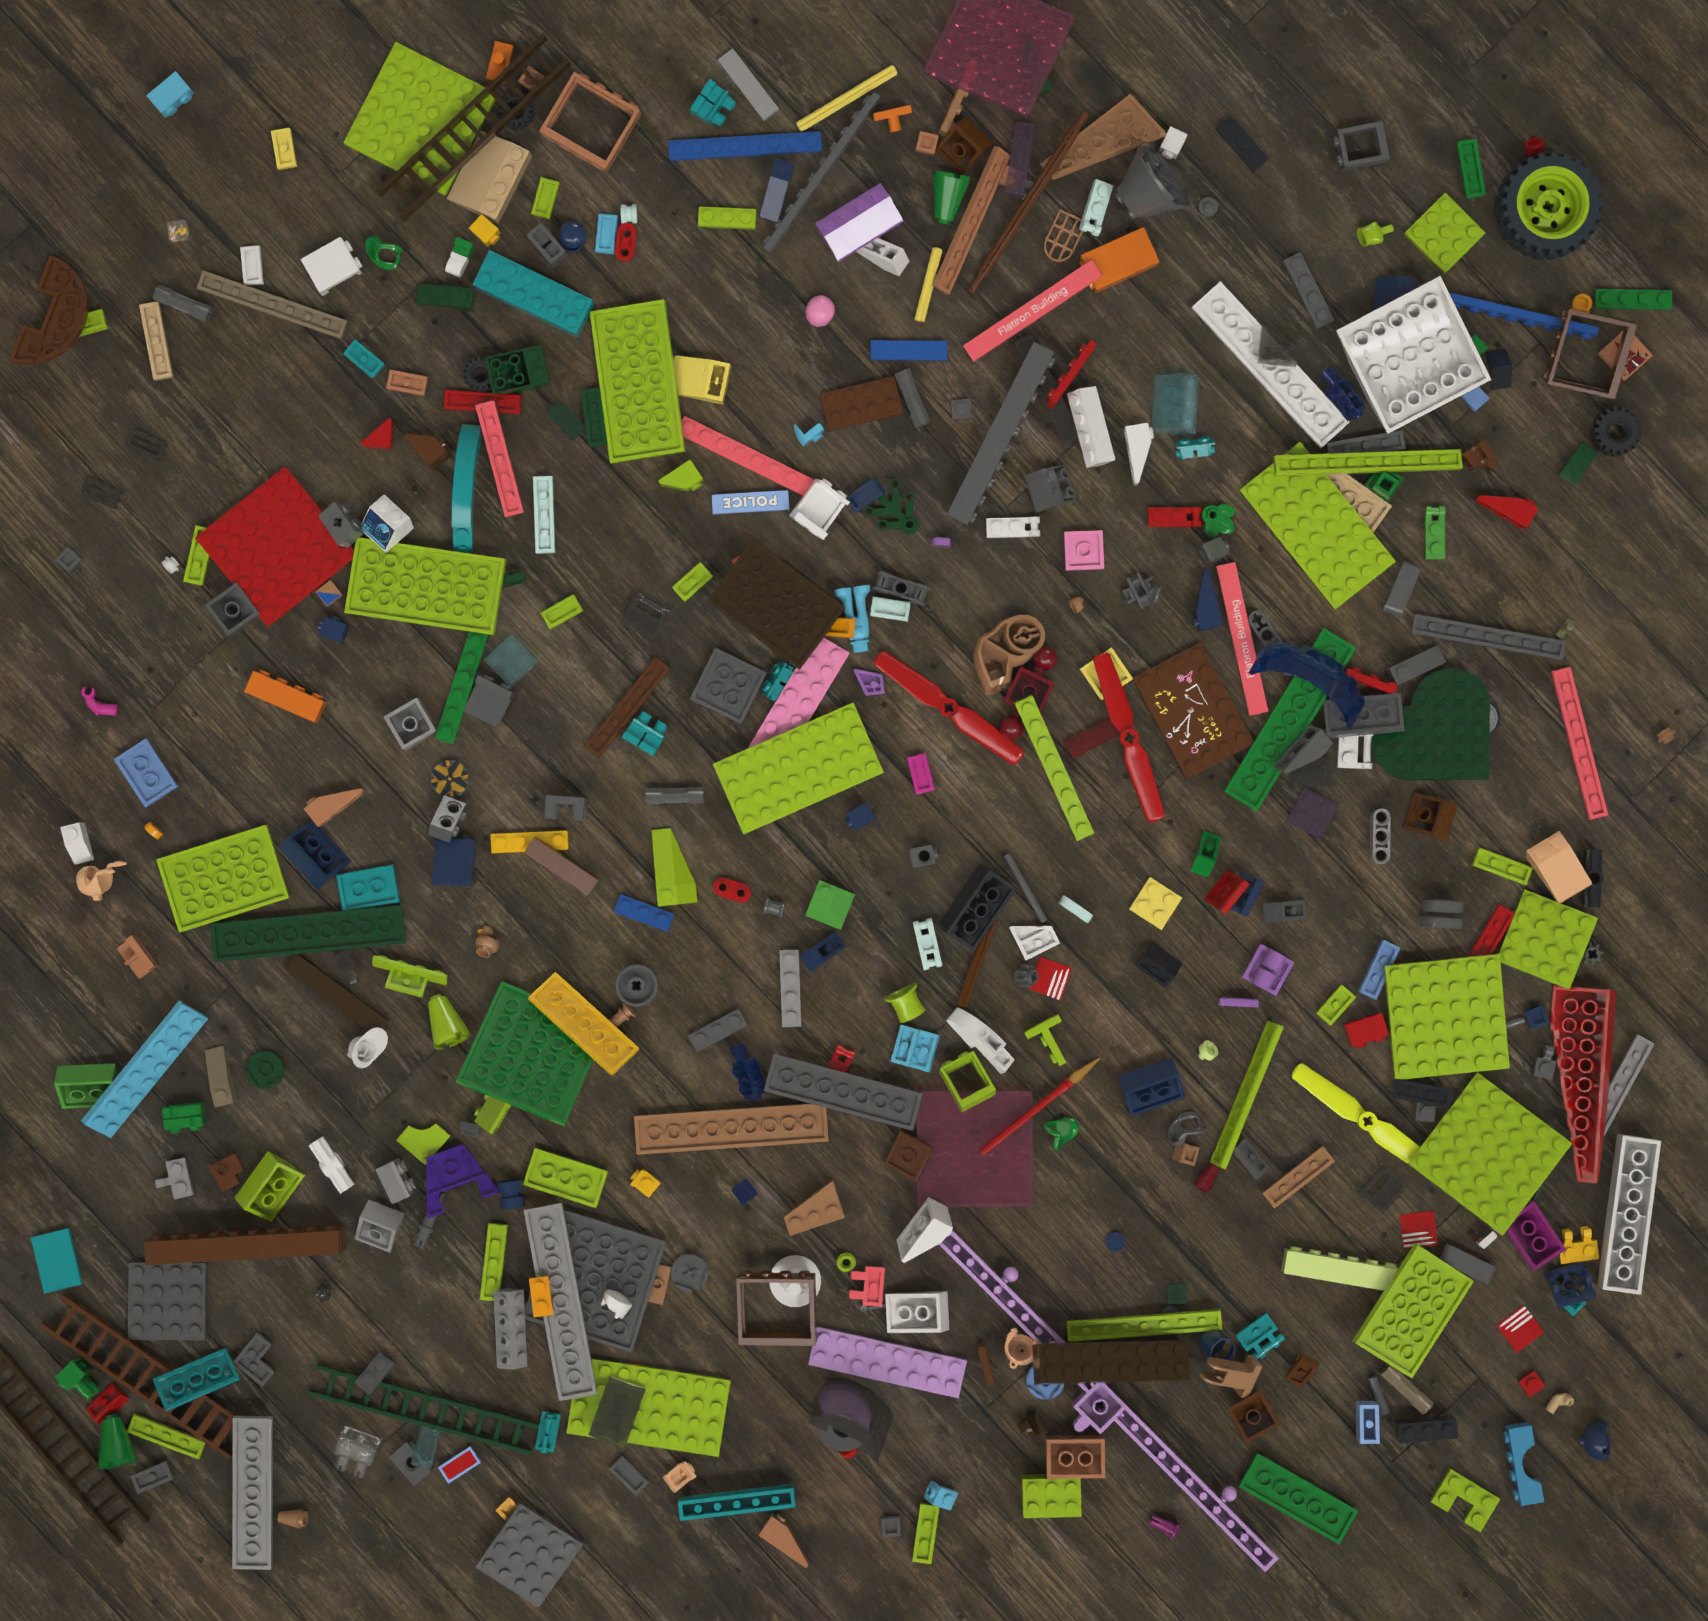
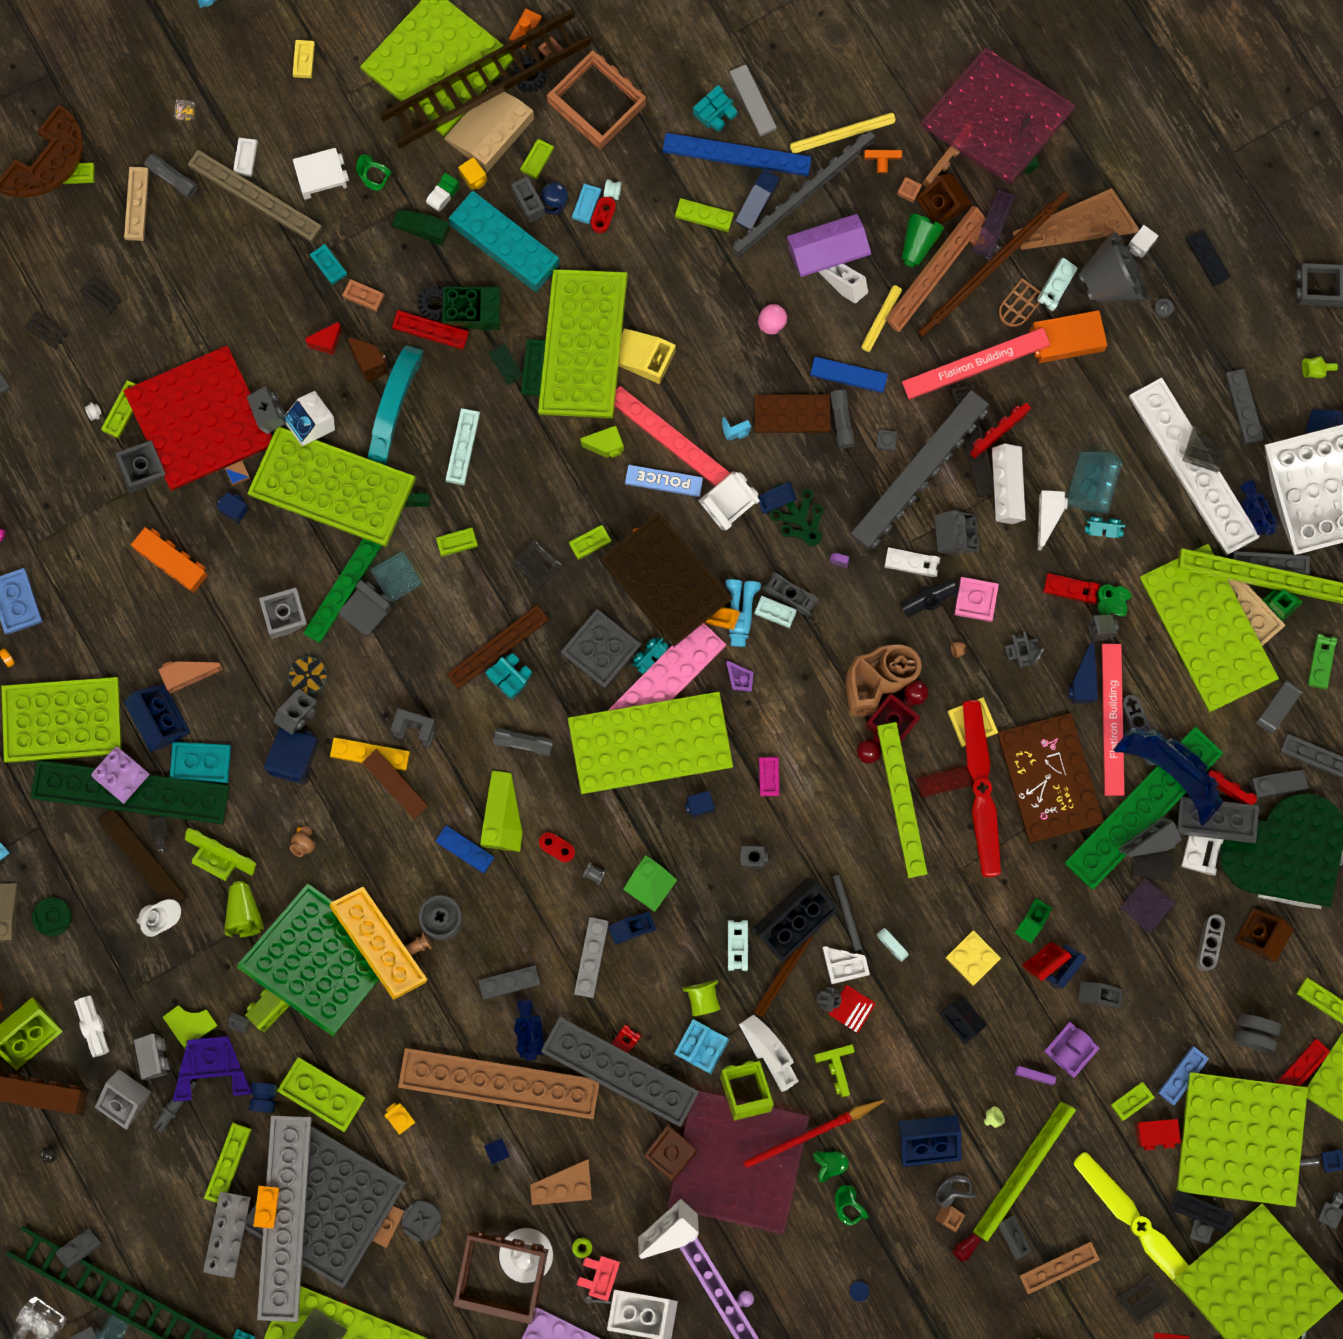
camera: 10 degrees right, 10 degrees down
coral plate [475,400,524,517] -> none
white hair [601,1289,632,1319] -> none
red piece [874,651,1024,765] -> none
none -> lavender bracket [91,747,150,804]
none -> green piece [835,1185,869,1226]
none -> black piece [900,578,959,618]

